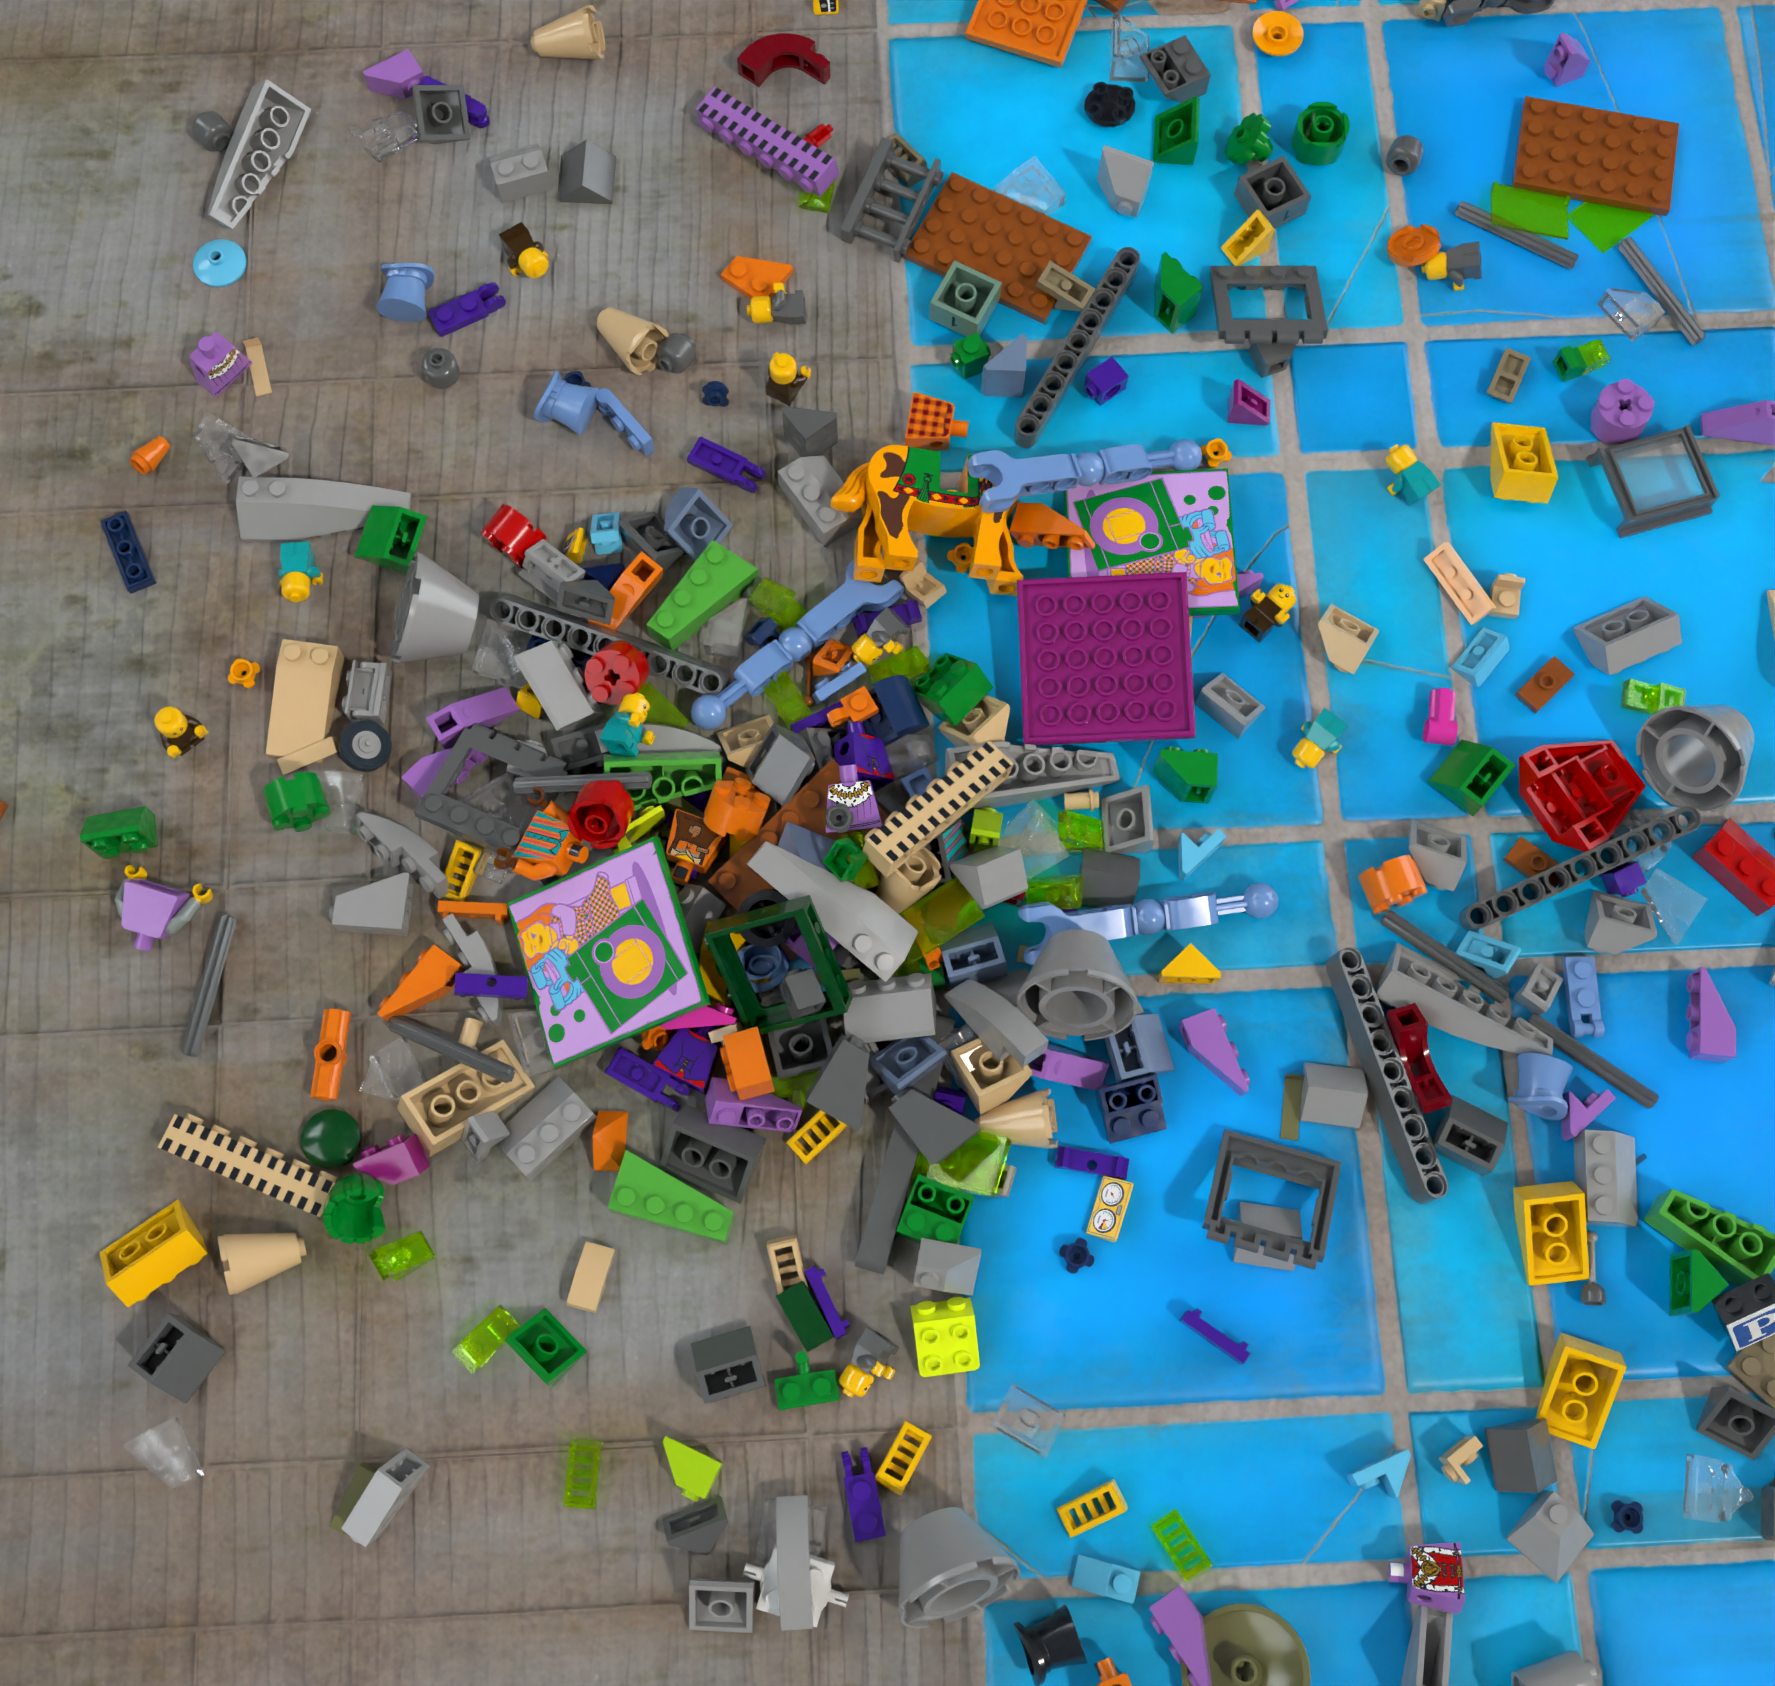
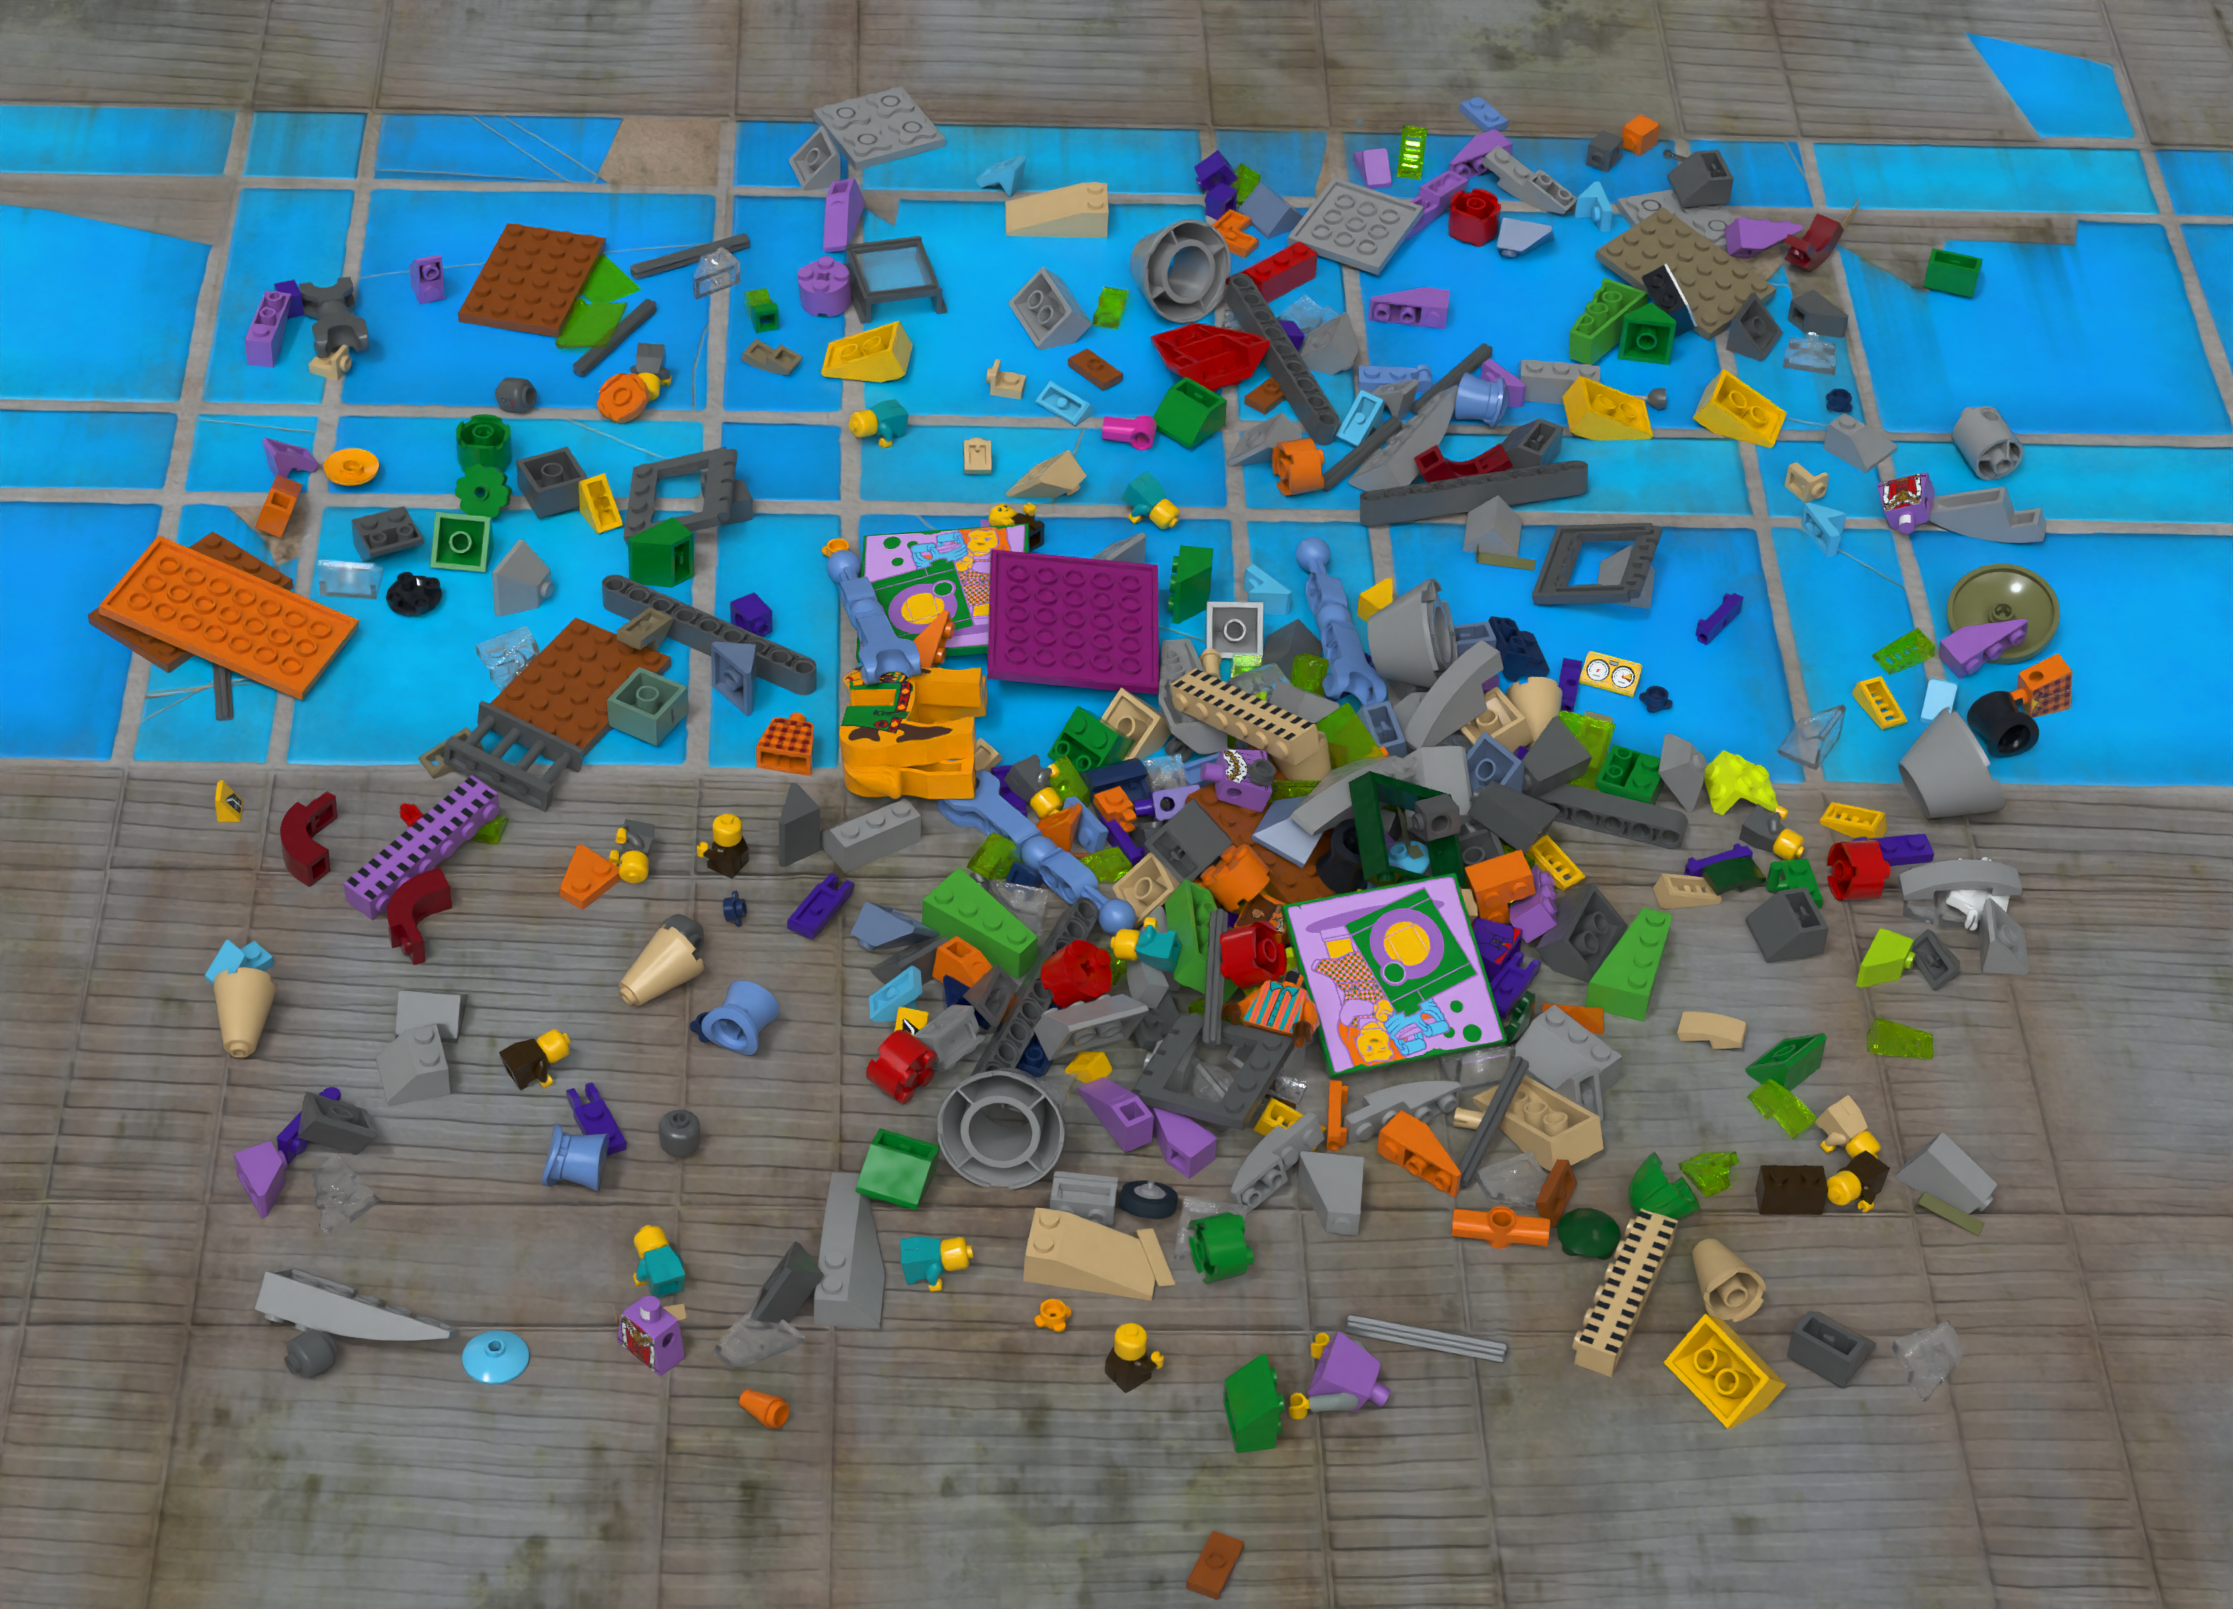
camera: 90 degrees left, 30 degrees down
dark blue tile [100,511,157,594] -> none
magenta slope [353,1133,431,1185] -> none
dark purple piece [454,973,528,1000] -> none
medium blue plate [596,388,655,457] -> none
green piece [823,838,868,882] -> none
green brick [950,332,991,380] -> none
medium lavender slope [1178,1008,1250,1097] -> none
magenta slope [1227,379,1270,426] -> none
light nougat plate [1424,542,1497,625] -> none
dark grey slope [1484,1418,1557,1493] -> none
none -> medium azure slope [205,940,274,985]
none -> dark red arch [387,868,452,965]
none -> teal piece [633,1225,685,1298]
none -> tan bracket [963,438,992,474]
none -> dark green dish [1504,991,1536,1048]
none -> dark orange plate [1535,1159,1577,1226]
none -> dark brown brick [1755,1165,1828,1215]
none -> tan piece [1815,1095,1881,1159]
none -> red brick [1827,840,1891,901]
none -> piece [1827,1150,1890,1213]

